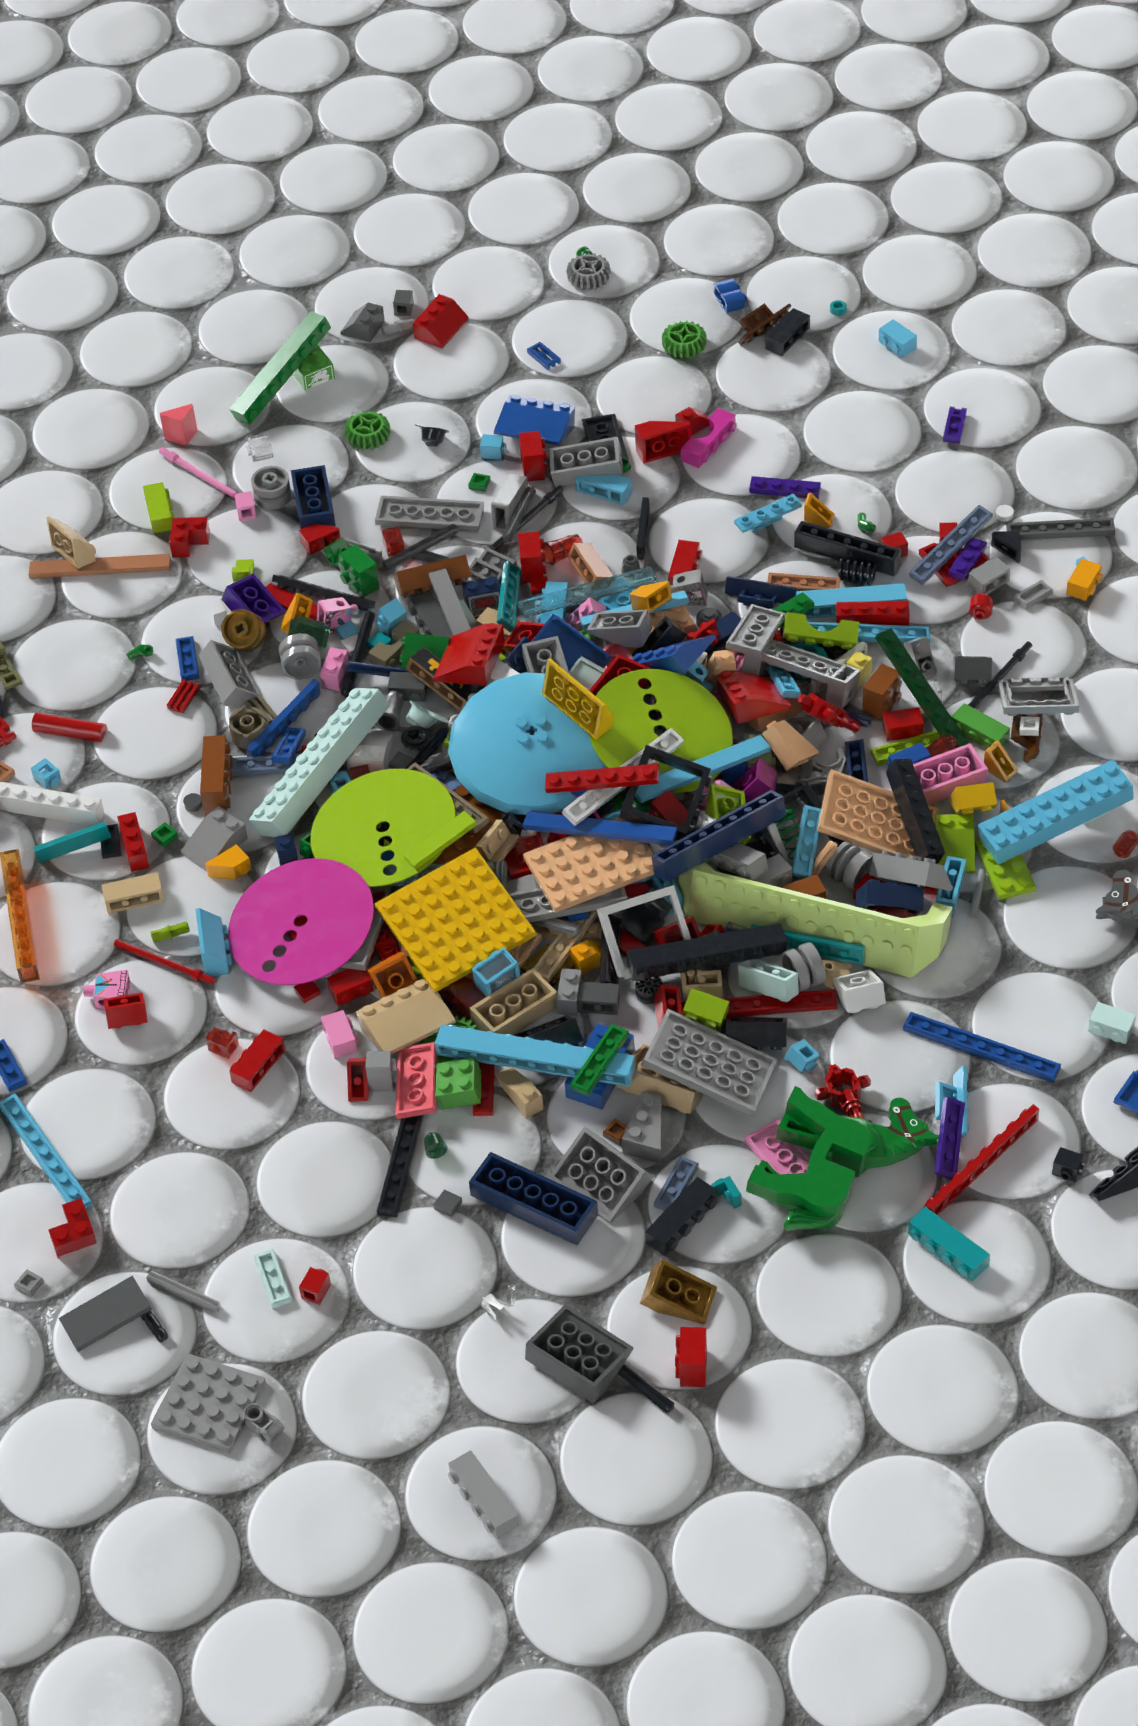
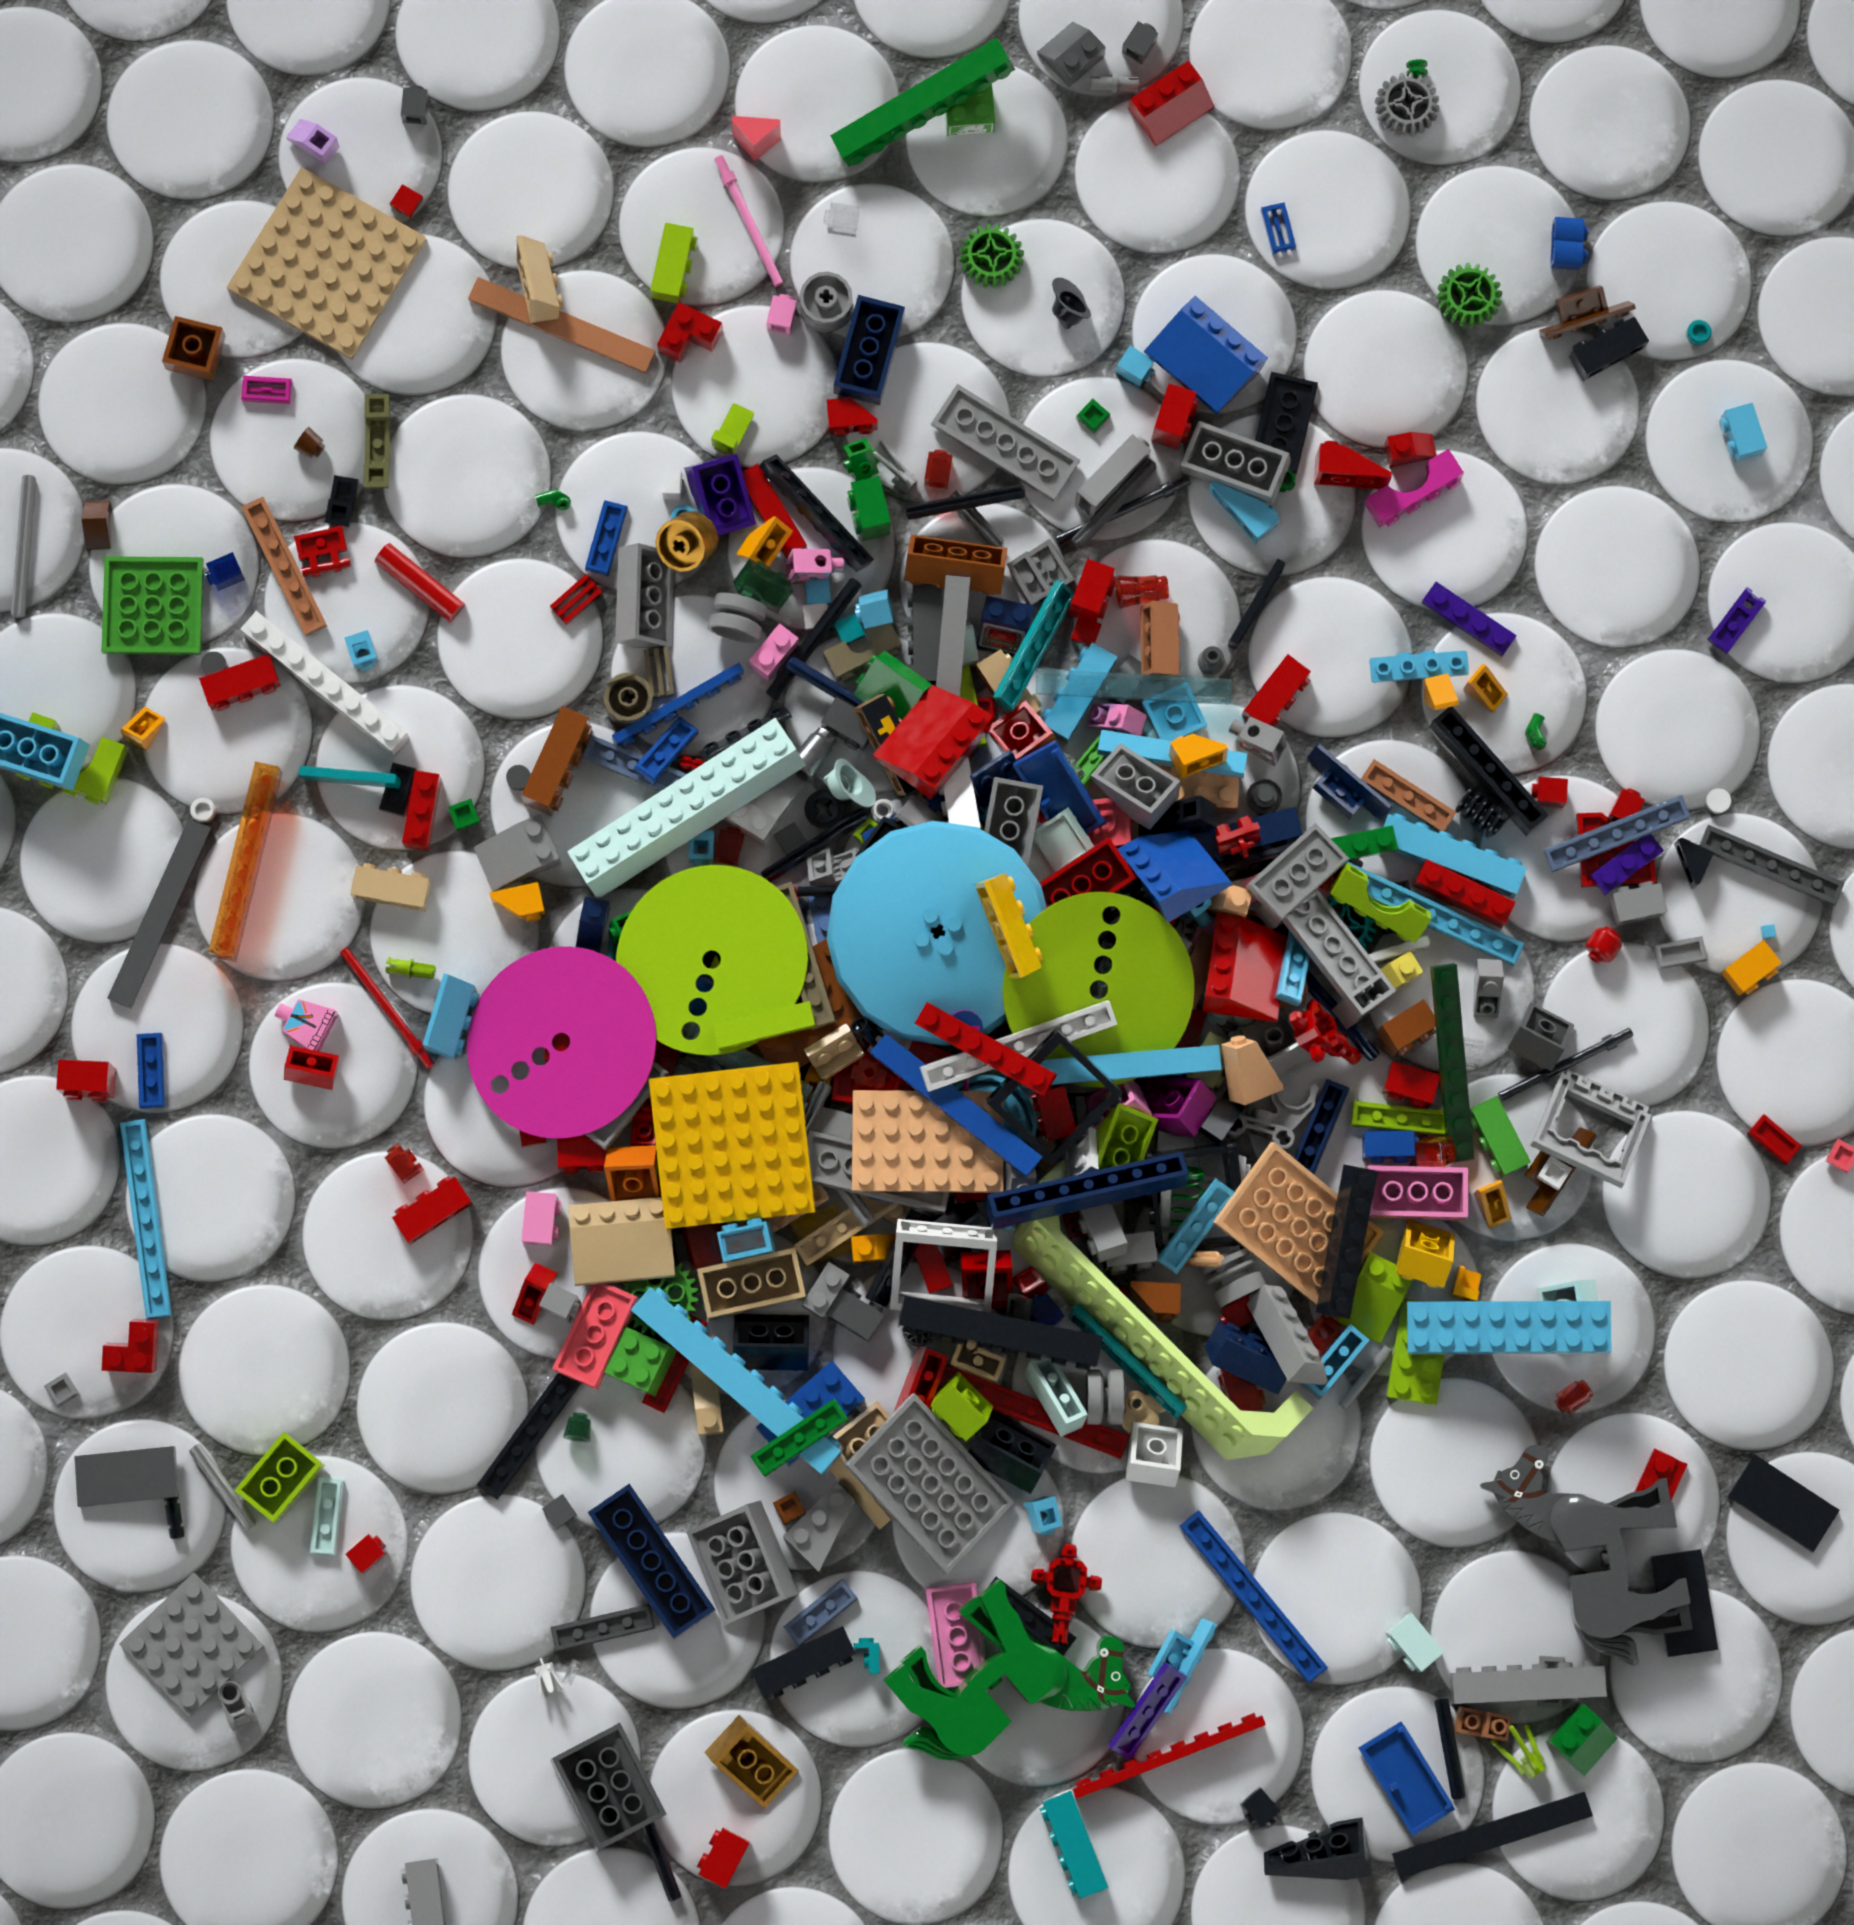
camera: 15 degrees right, 30 degrees up
none -> lime brick [234,1432,326,1524]
none -> dark grey tile [550,1604,655,1652]
none -> light orange slope [1424,673,1459,710]

